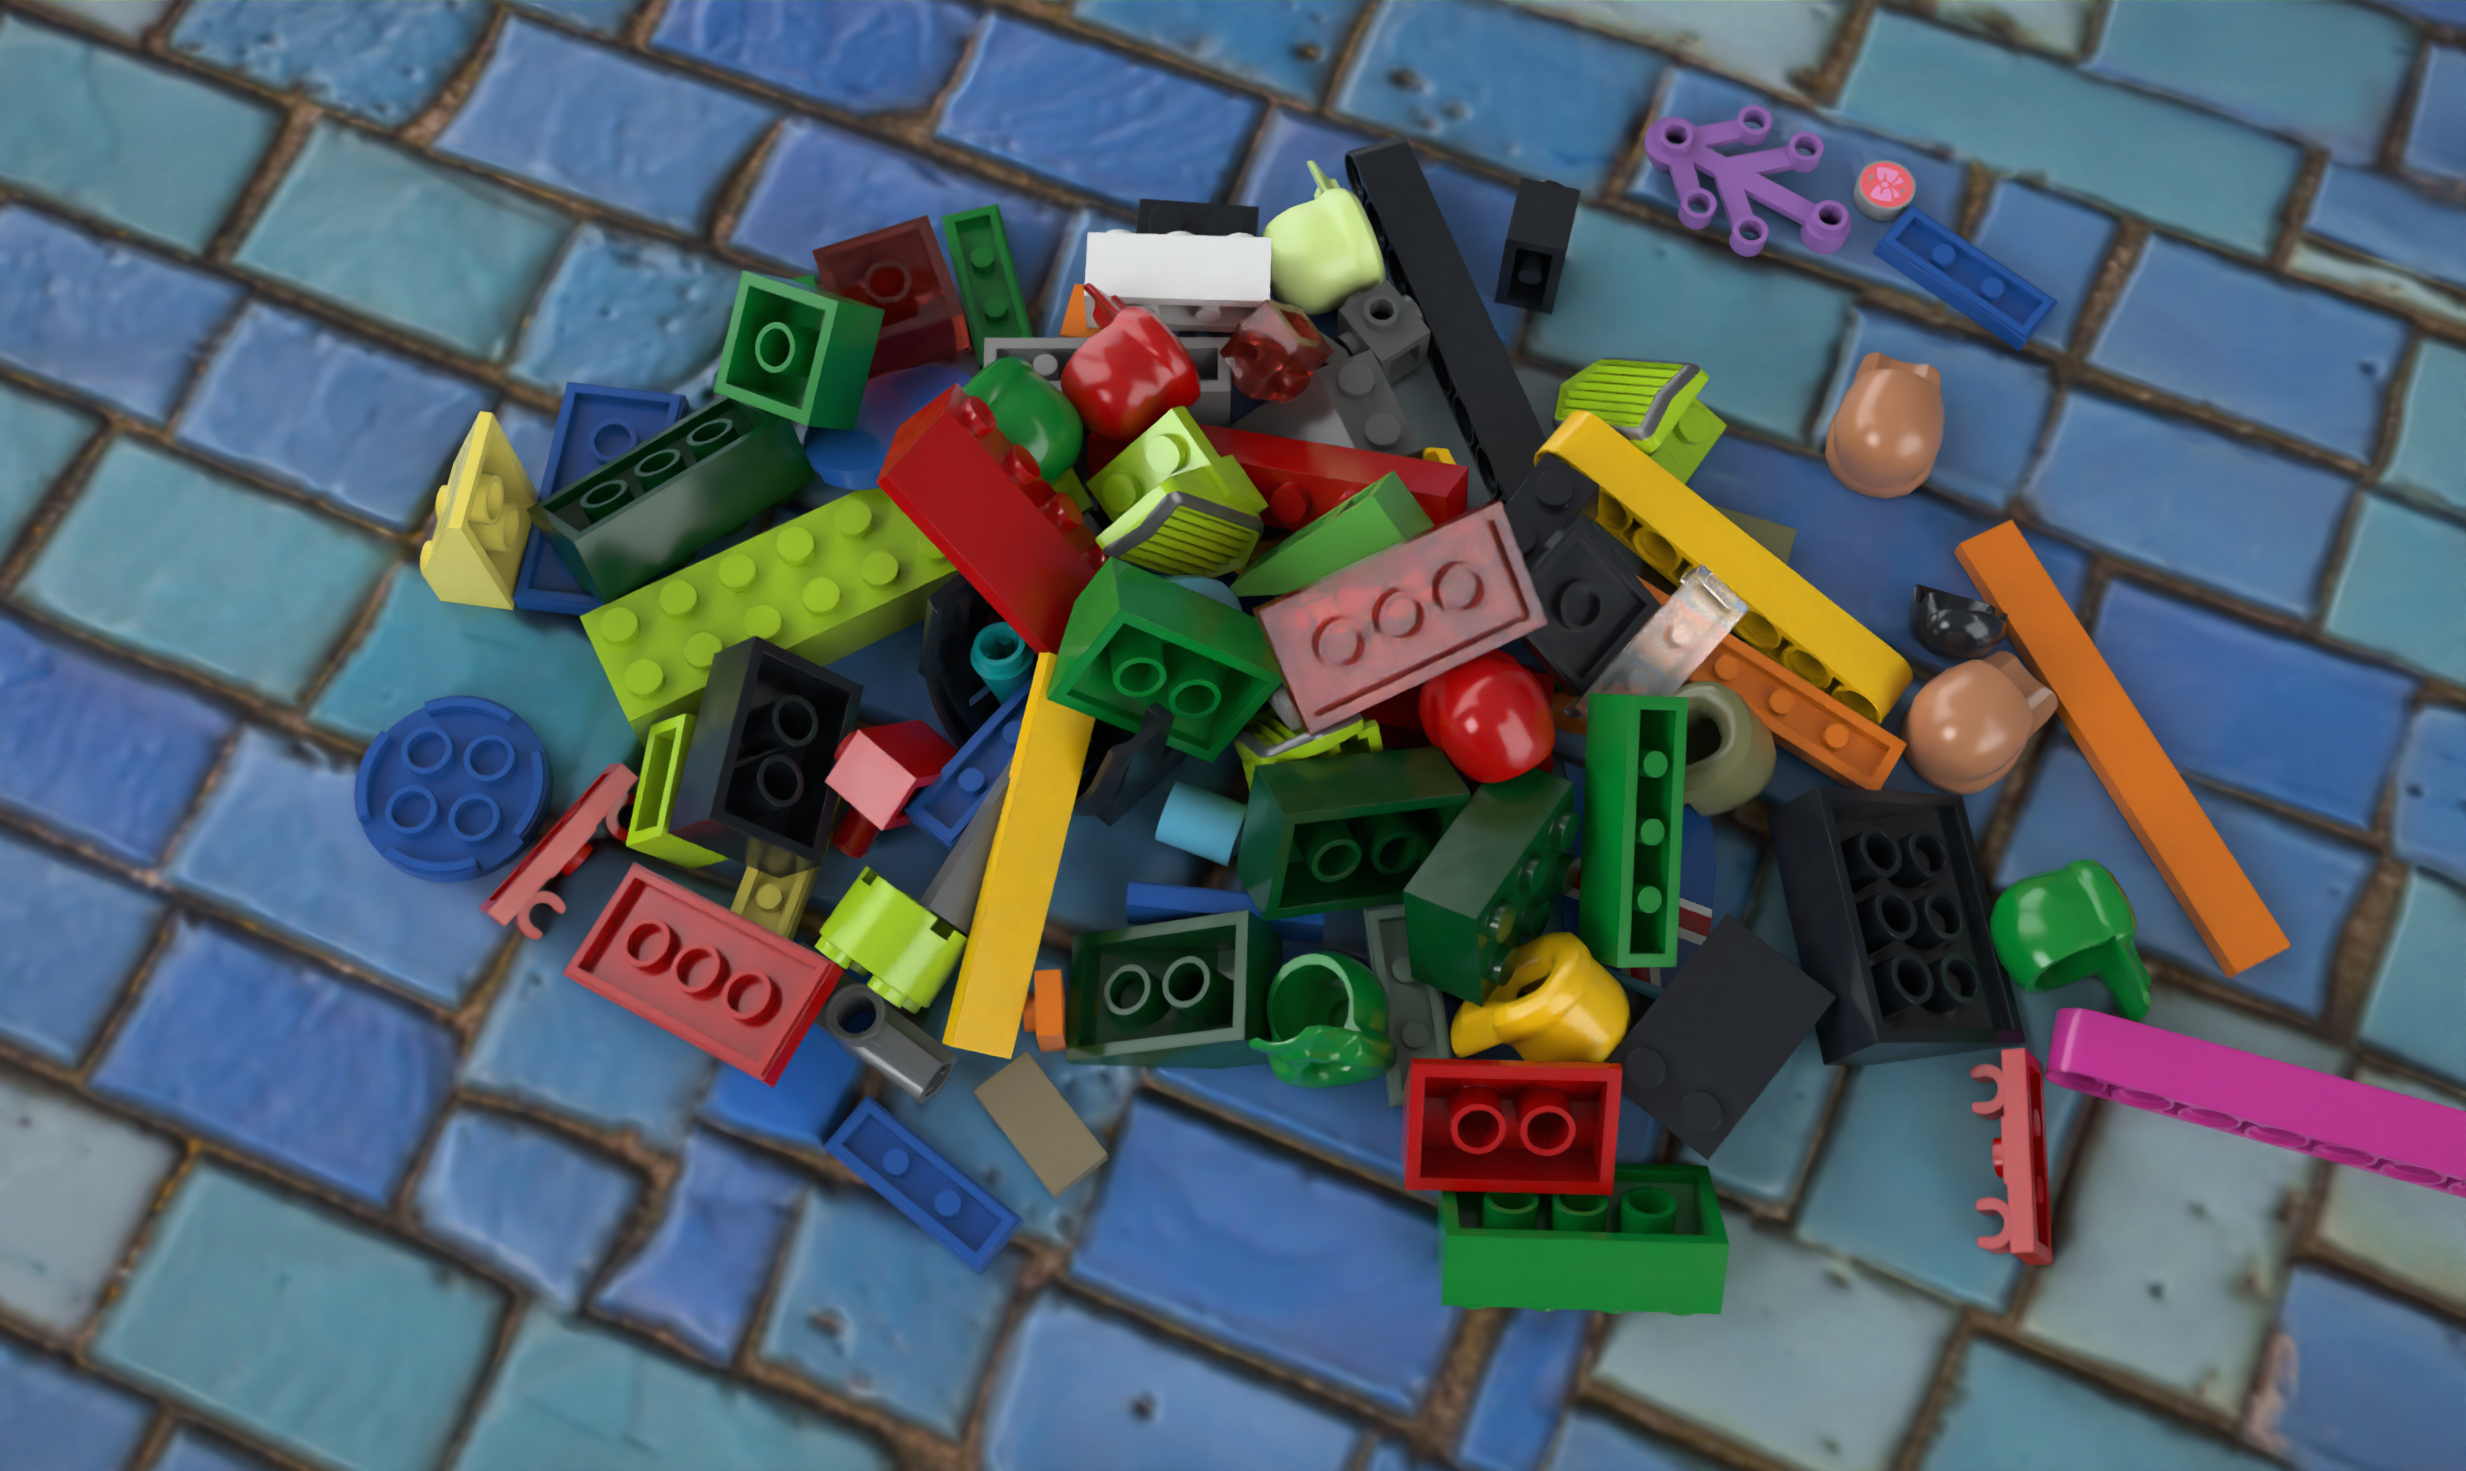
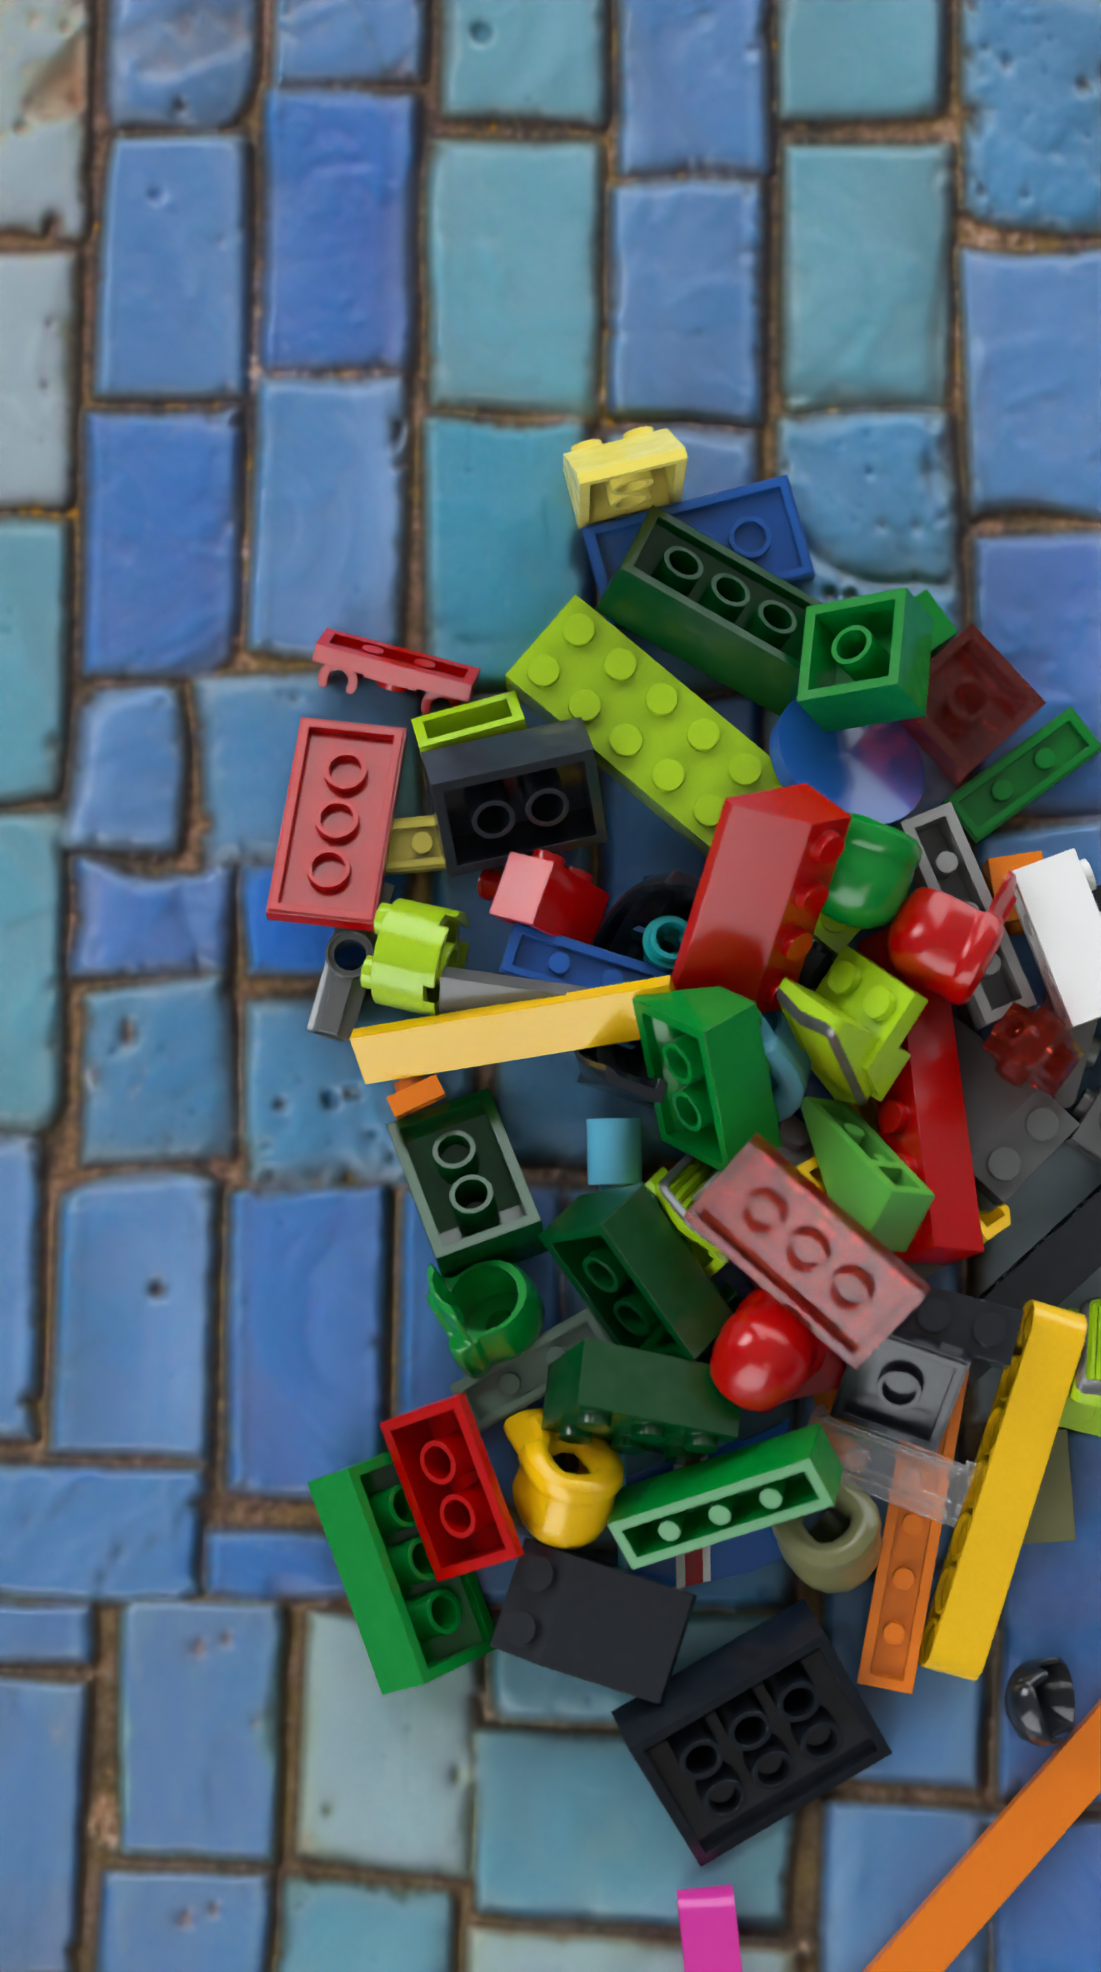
camera: 70 degrees right, 15 degrees up
blue tile [354,695,553,883] -> none
blue tile [823,1094,1024,1276] -> none
dark tan tile [973,1050,1109,1200] -> none
blue tile [1126,881,1325,944] -> none
nougat piece [1899,651,2058,795] -> none
plate [1970,1048,2053,1265] -> none
green piece [1990,858,2152,1022] -> none

